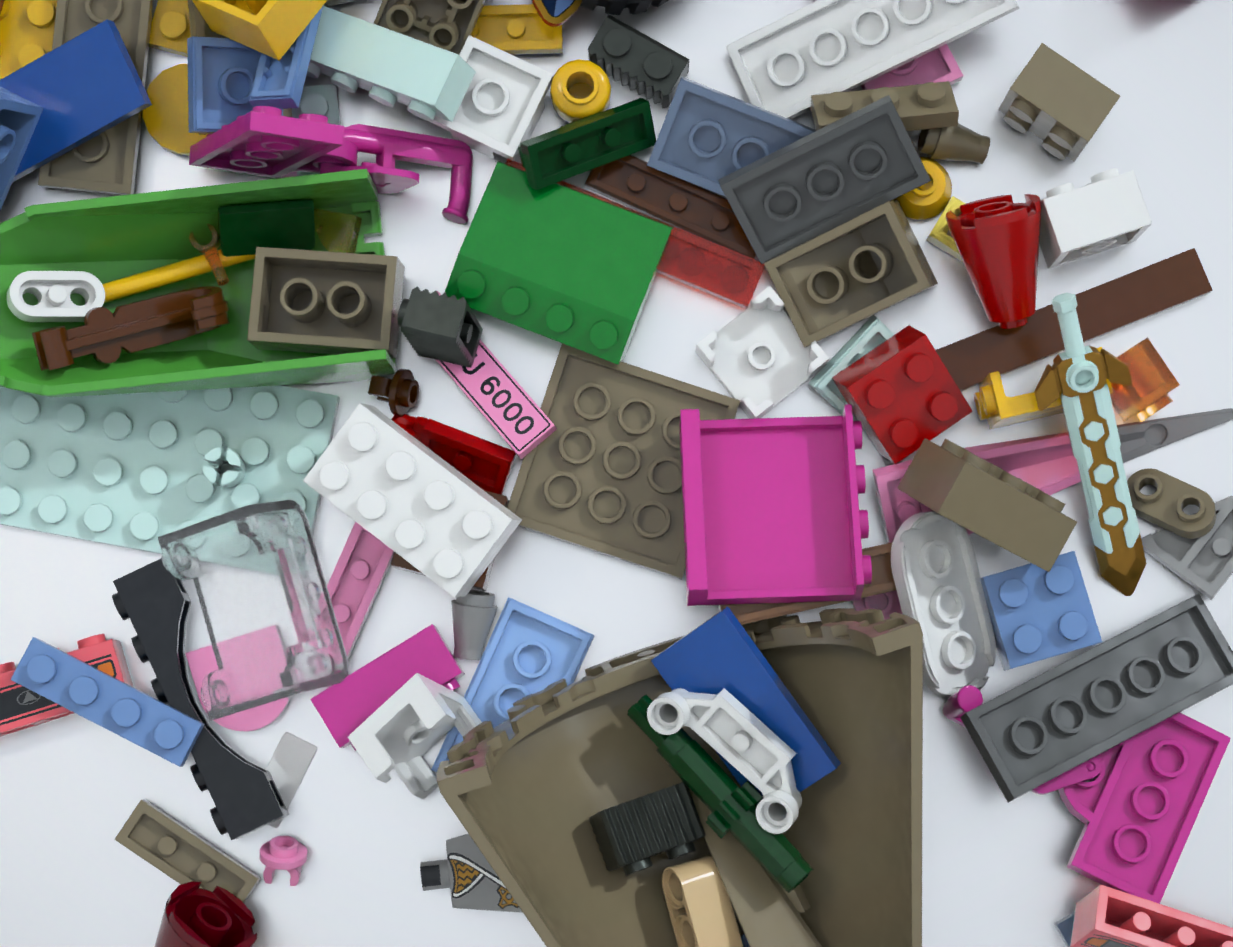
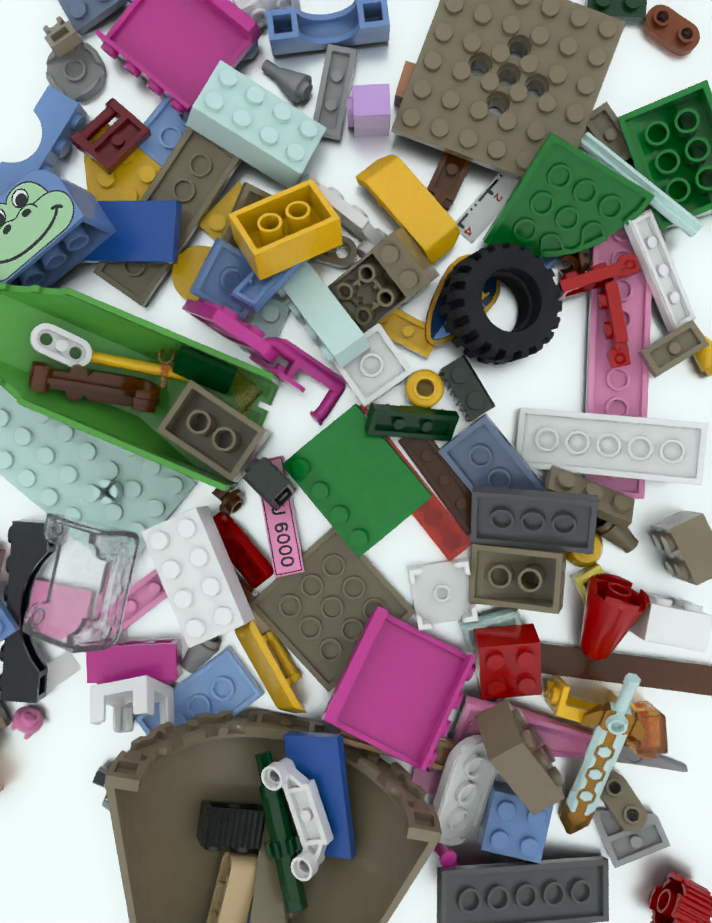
camera: 25 degrees right, 5 degrees up
none -> yellow piece [235,619,307,713]

